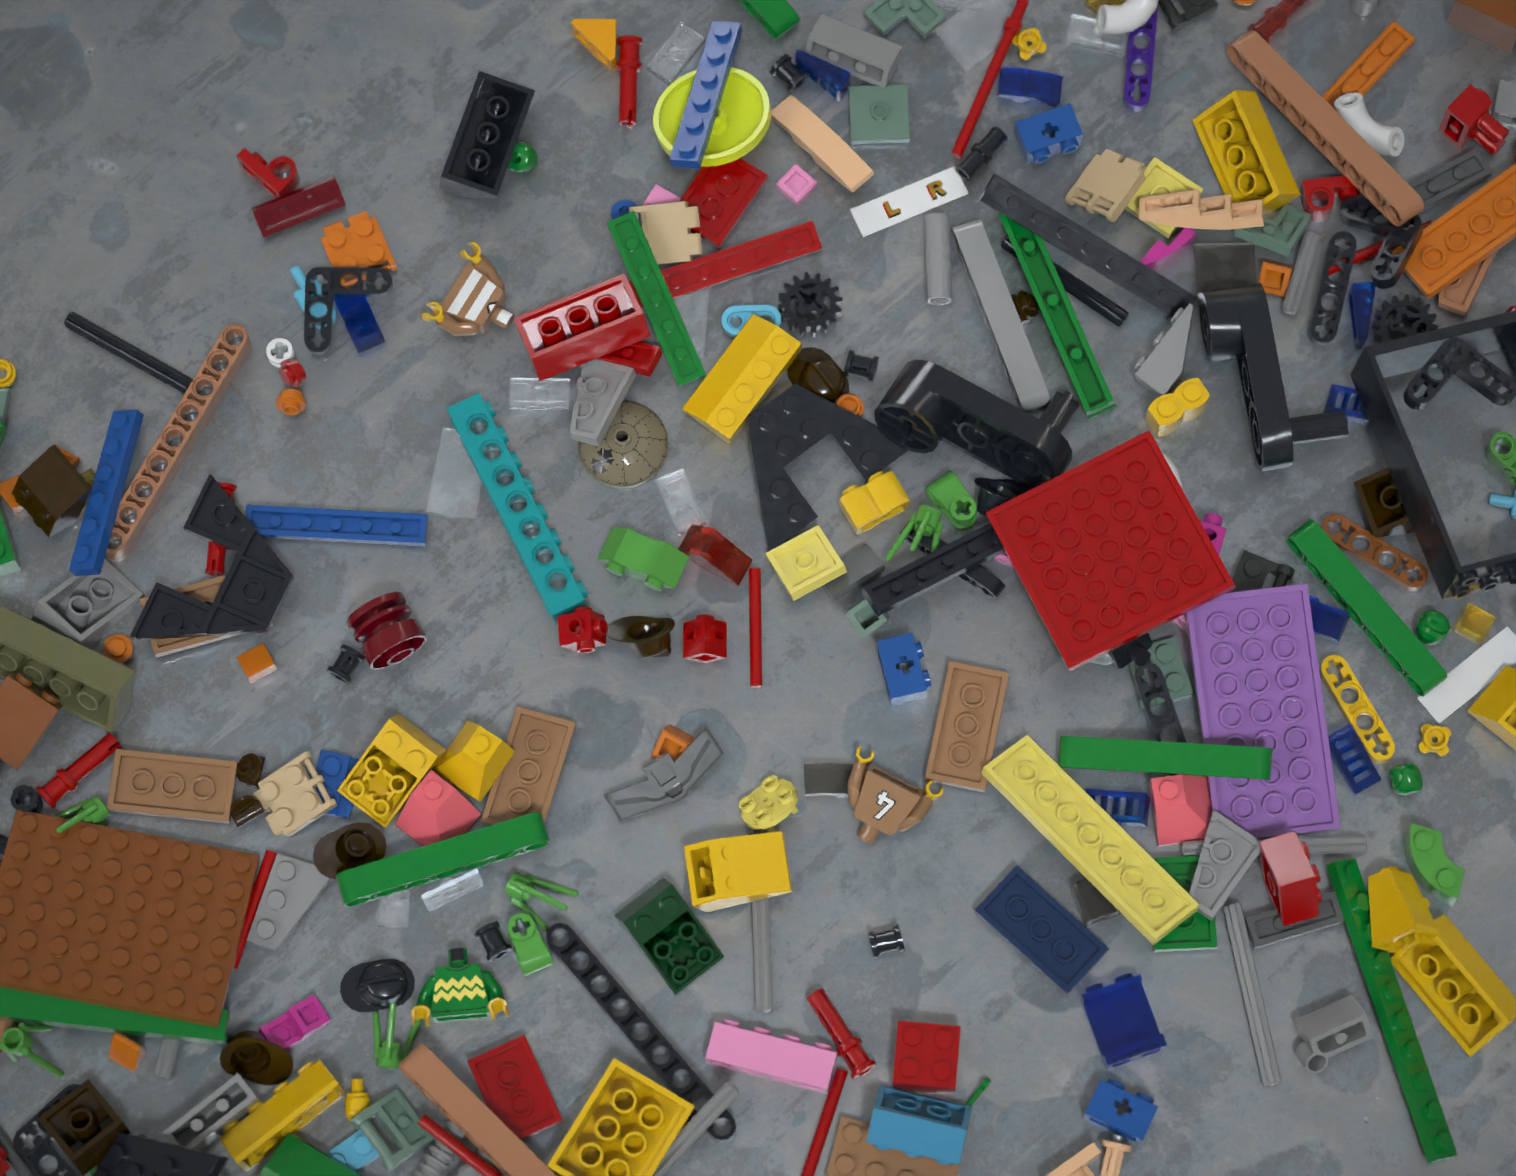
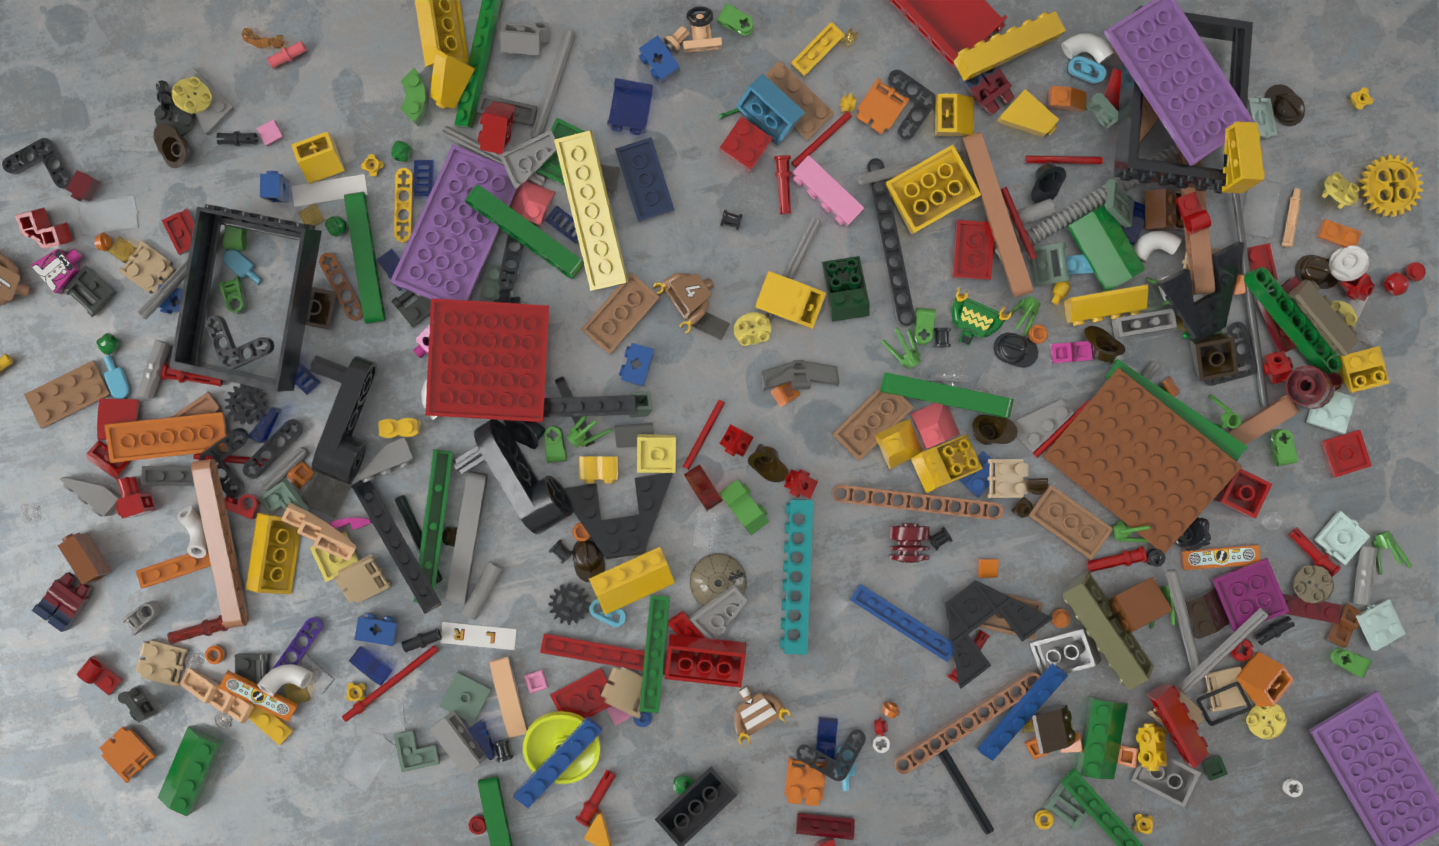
camera: 150 degrees left, 15 degrees up
none -> nougat beam [832,485,1003,520]
none -> orange plate [1028,324,1048,344]

